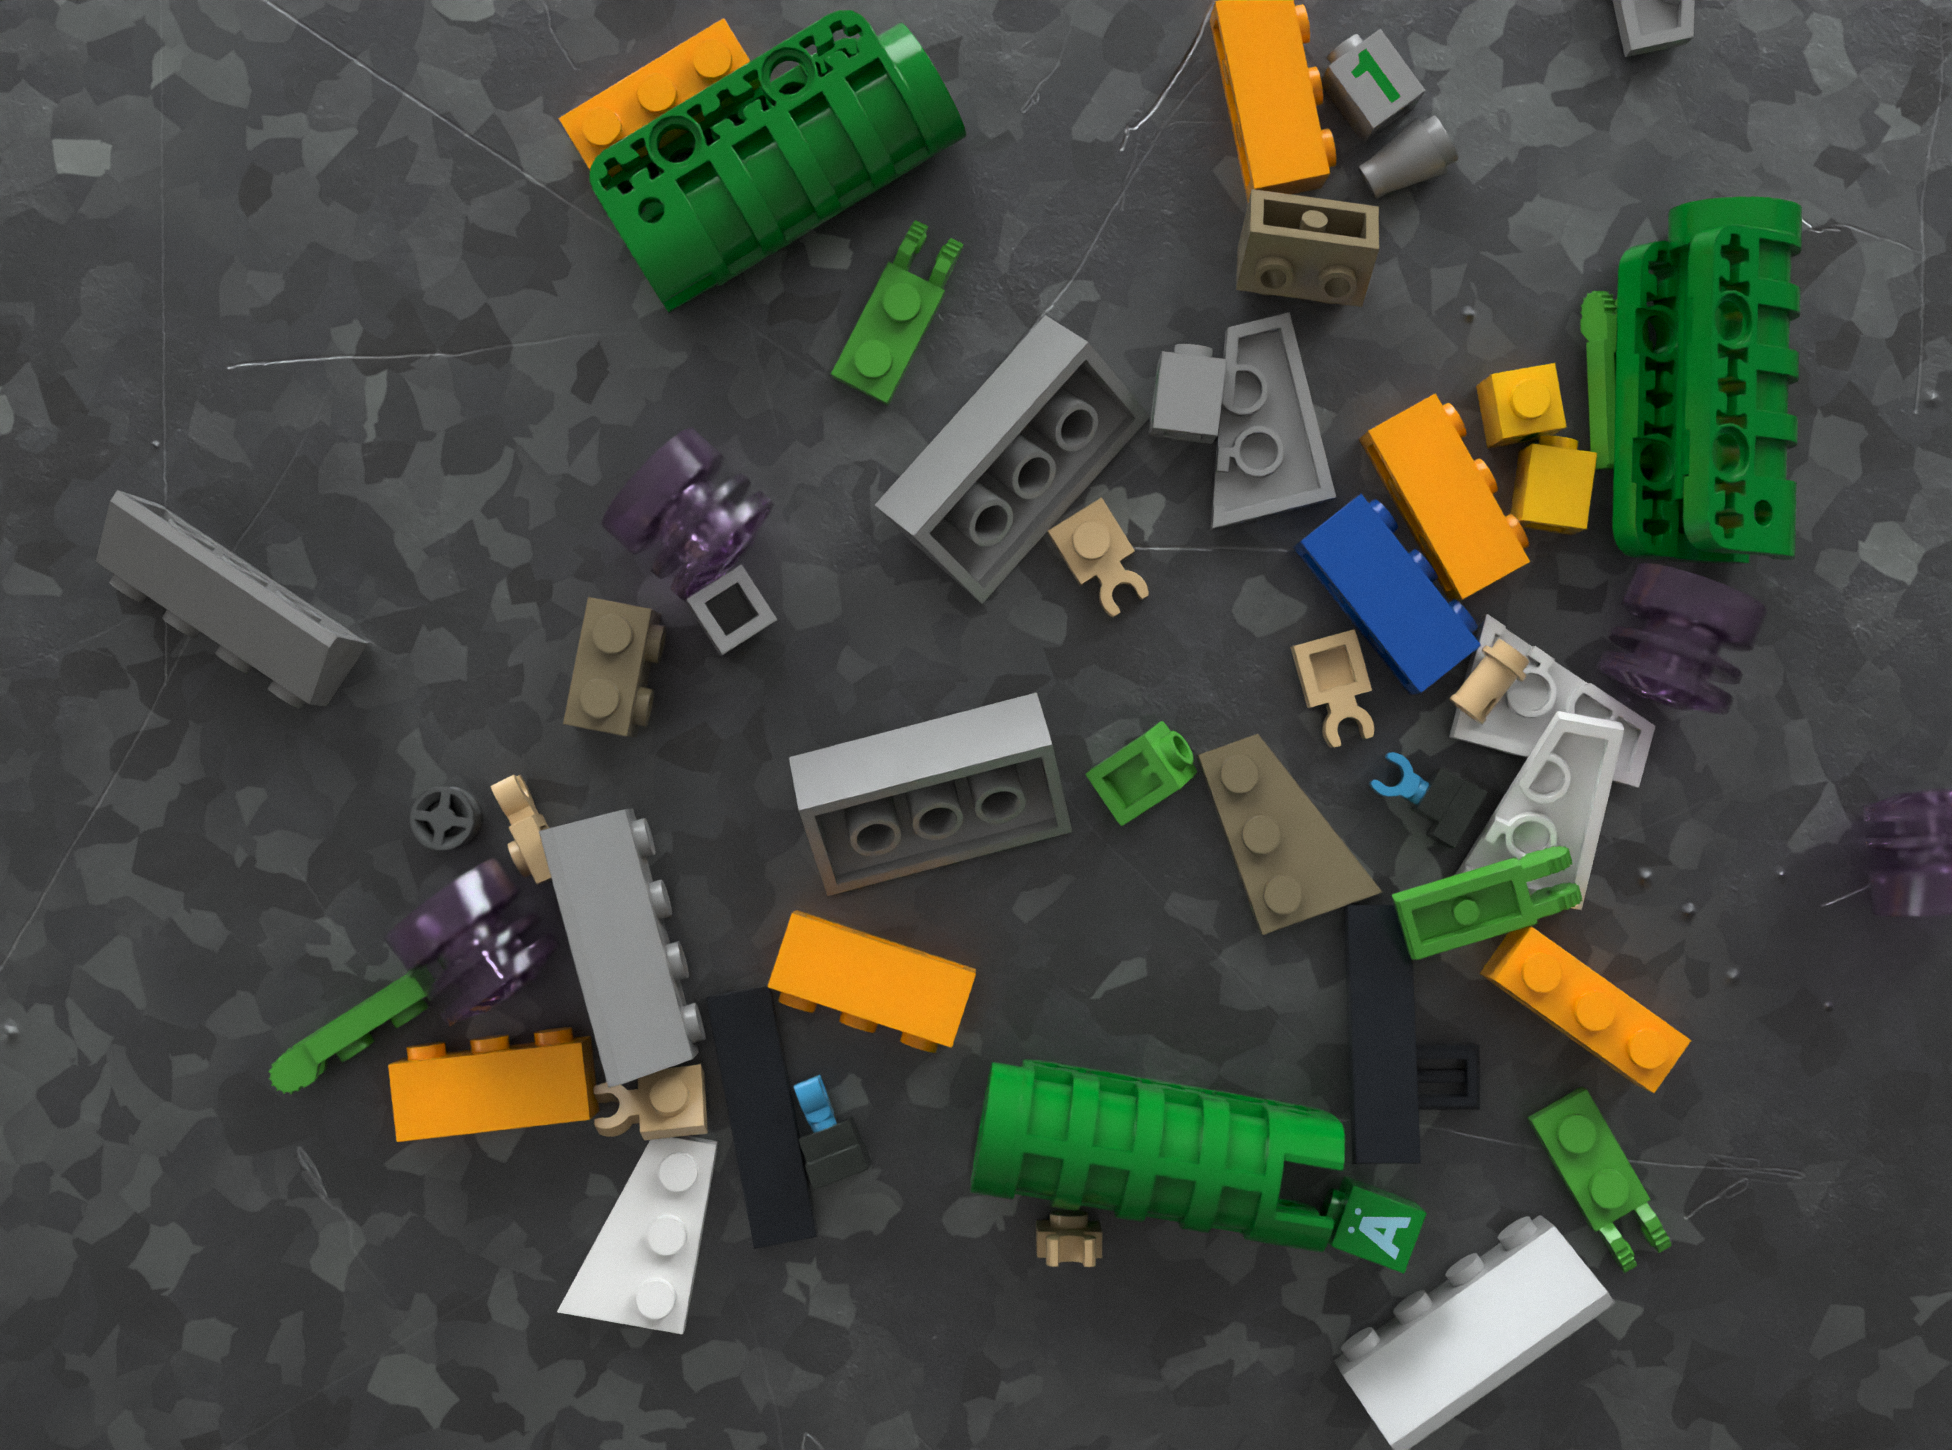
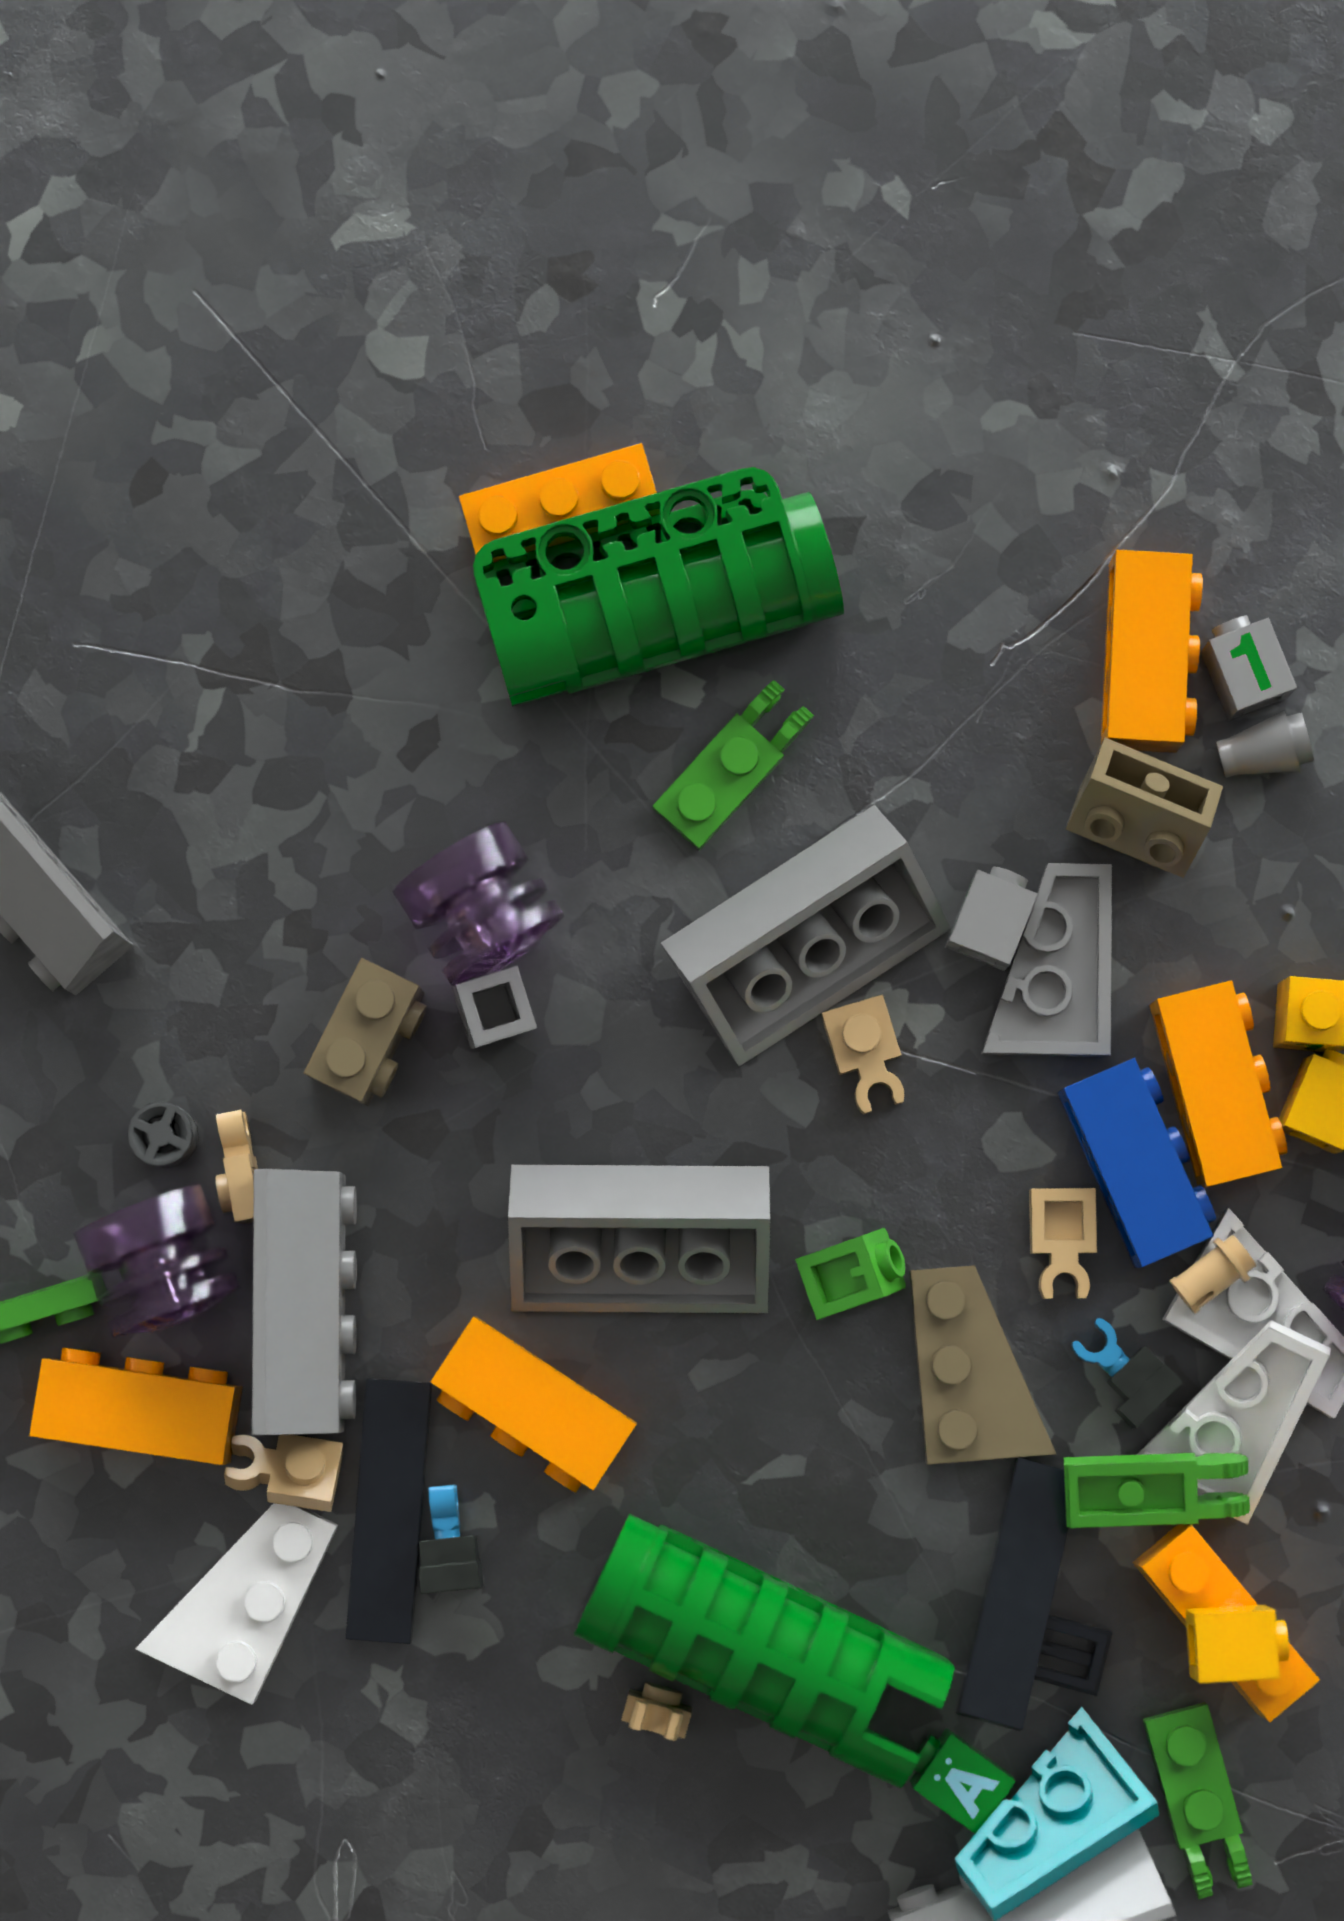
camera: 20 degrees right, 5 degrees down
none -> wing [955,1707,1159,1921]
none -> yellow brick [1185,1605,1289,1683]

